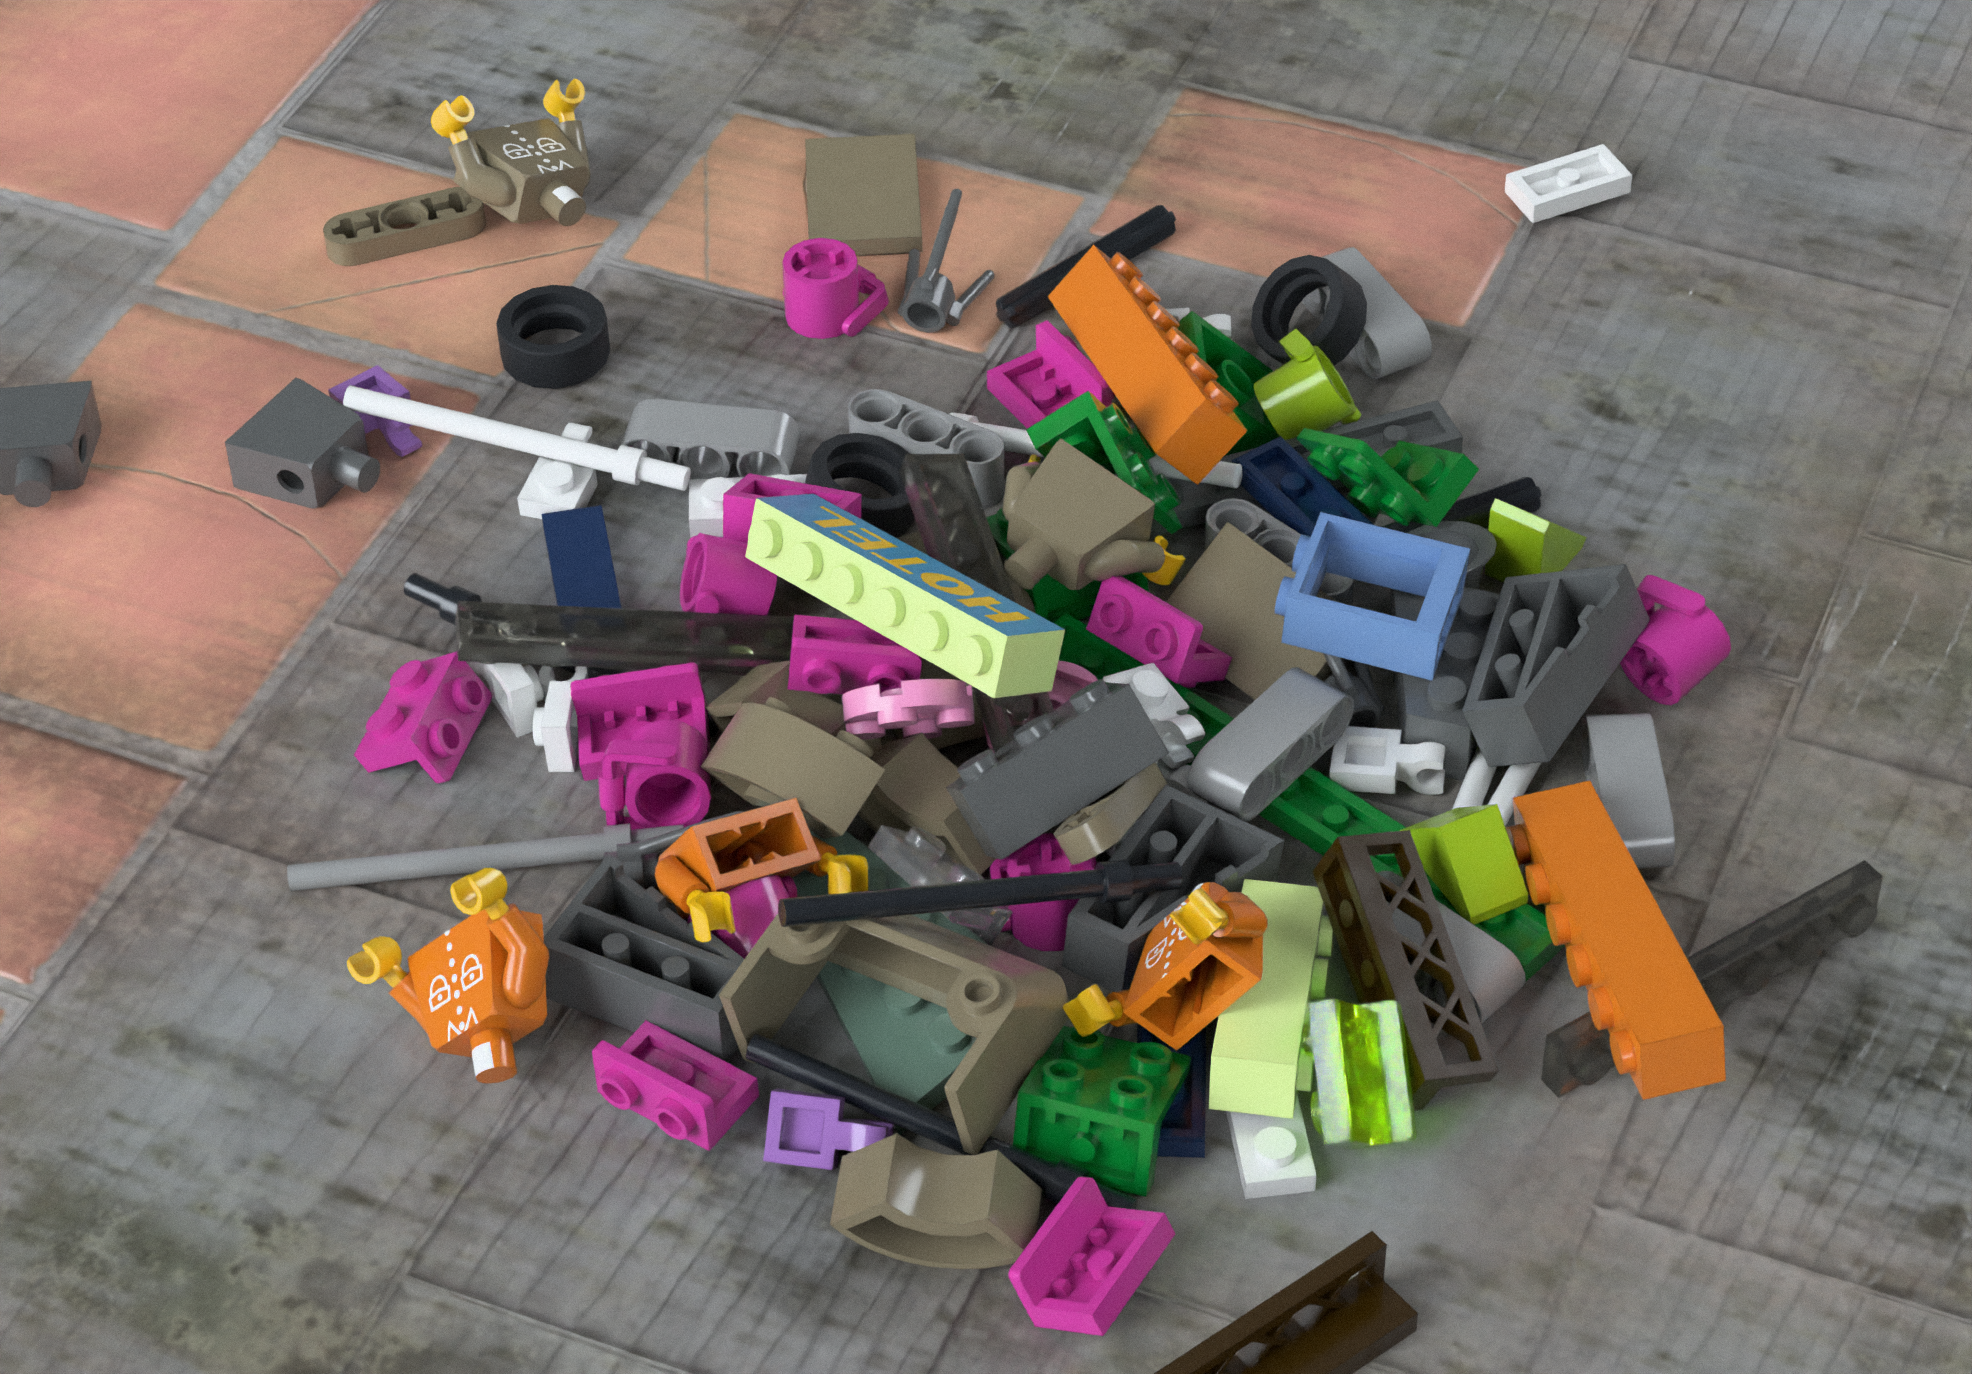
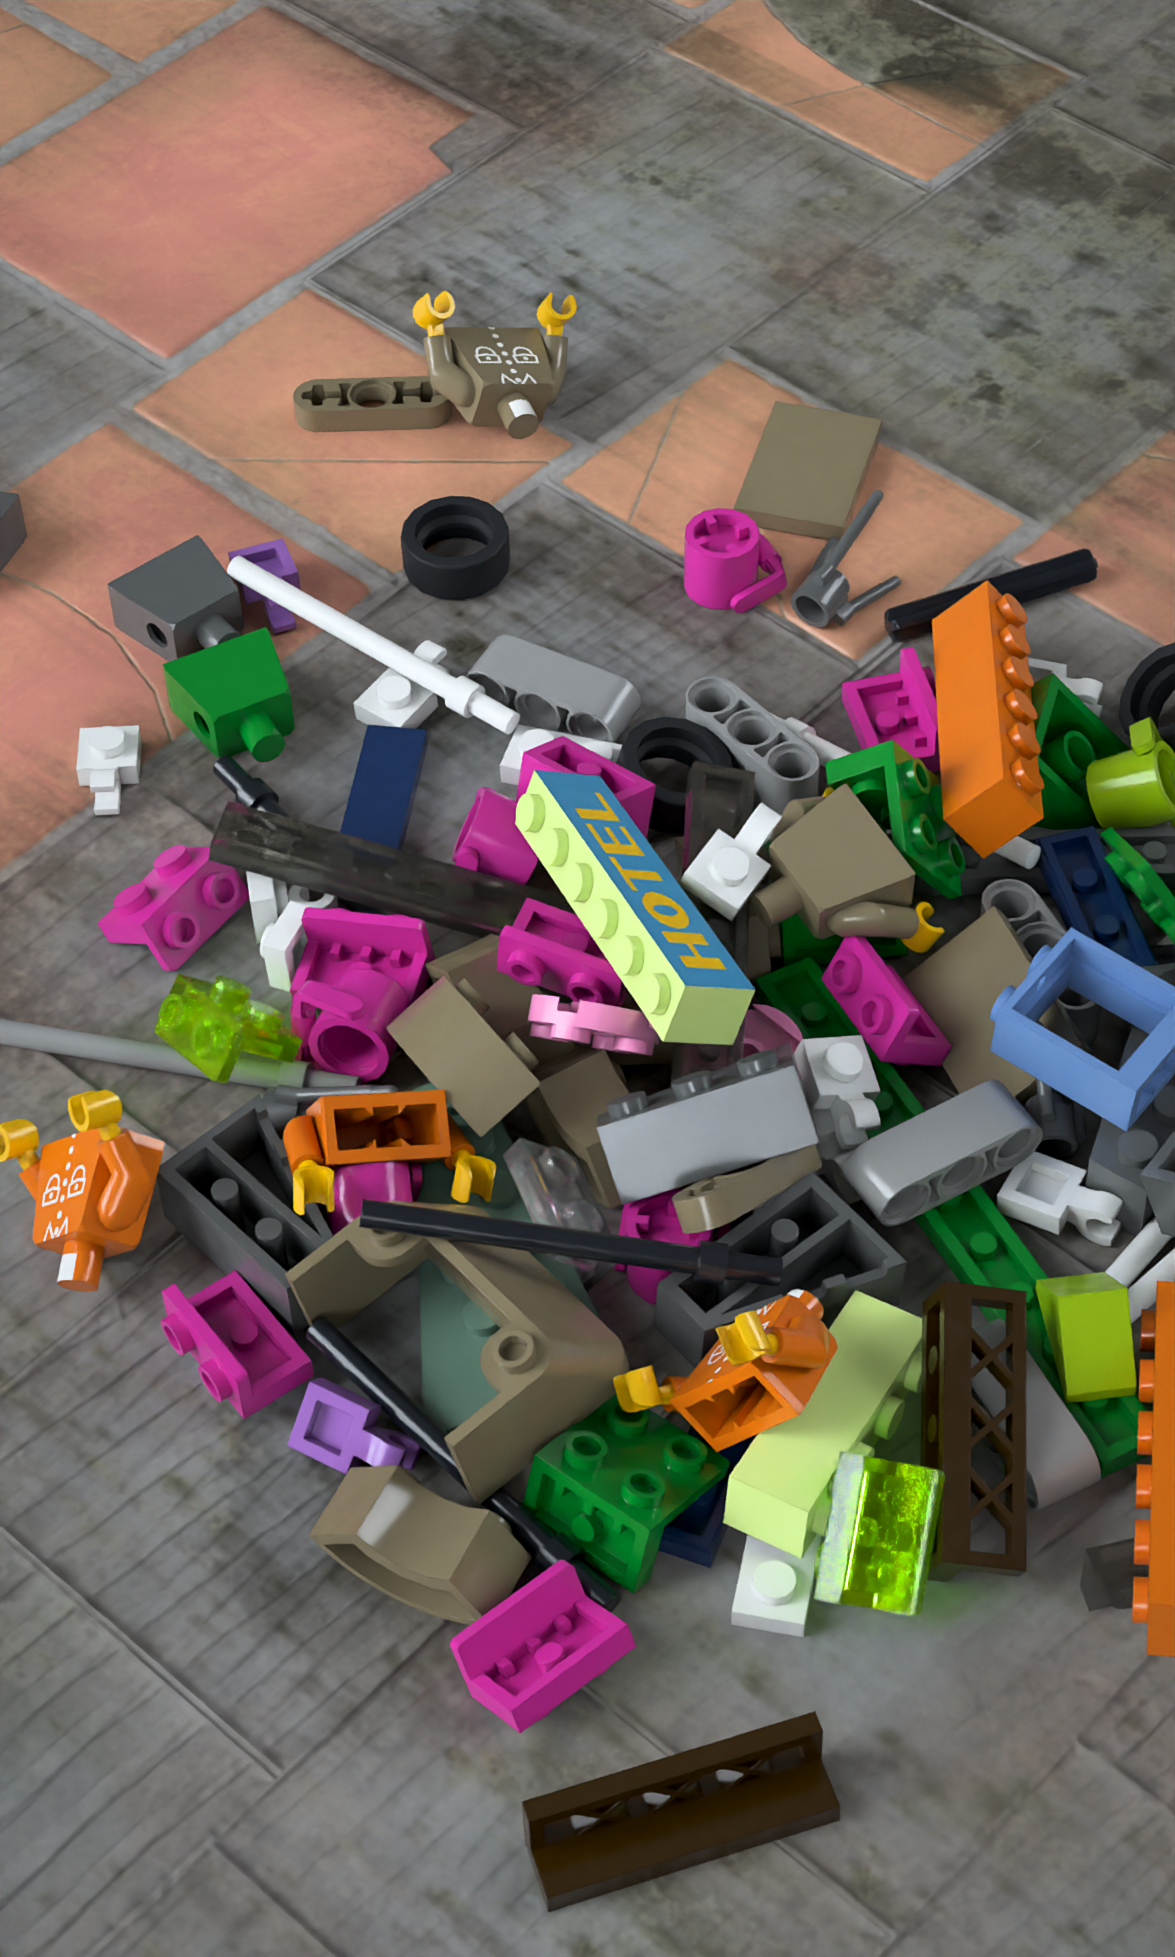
camera: 20 degrees right, 5 degrees up
none -> white plate [76,725,142,815]
none -> clear neon green bracket [154,974,303,1084]
none -> green torso [162,627,295,762]
none -> white plate [679,802,782,921]

